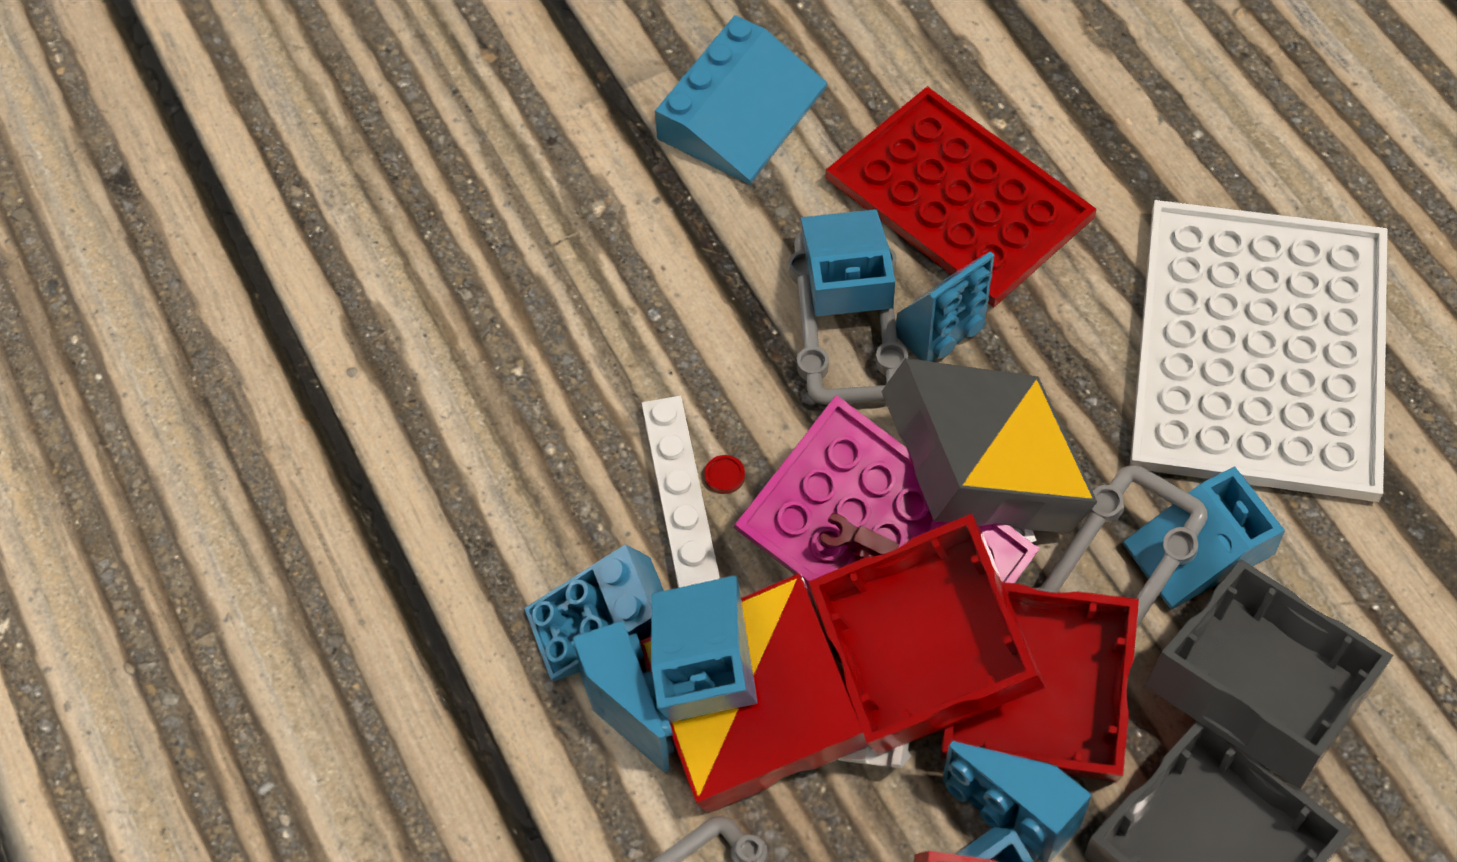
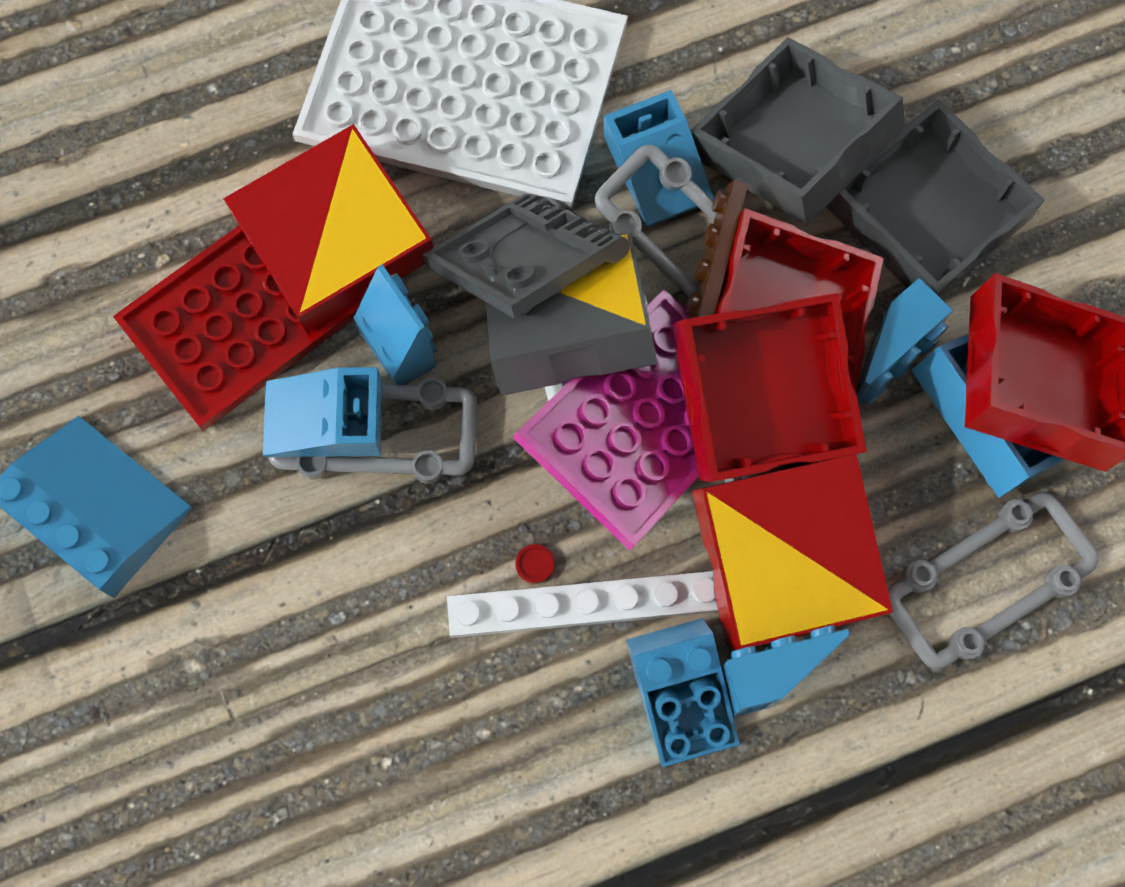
camera: 85 degrees left, 15 degrees up
dark azure slope [651,575,758,722] -> none
dark red plate [818,513,900,560] -> none
none -> tile [223,124,434,334]
none -> dark grey hinge [423,193,629,319]
none -> reddish brown plate [685,179,748,319]

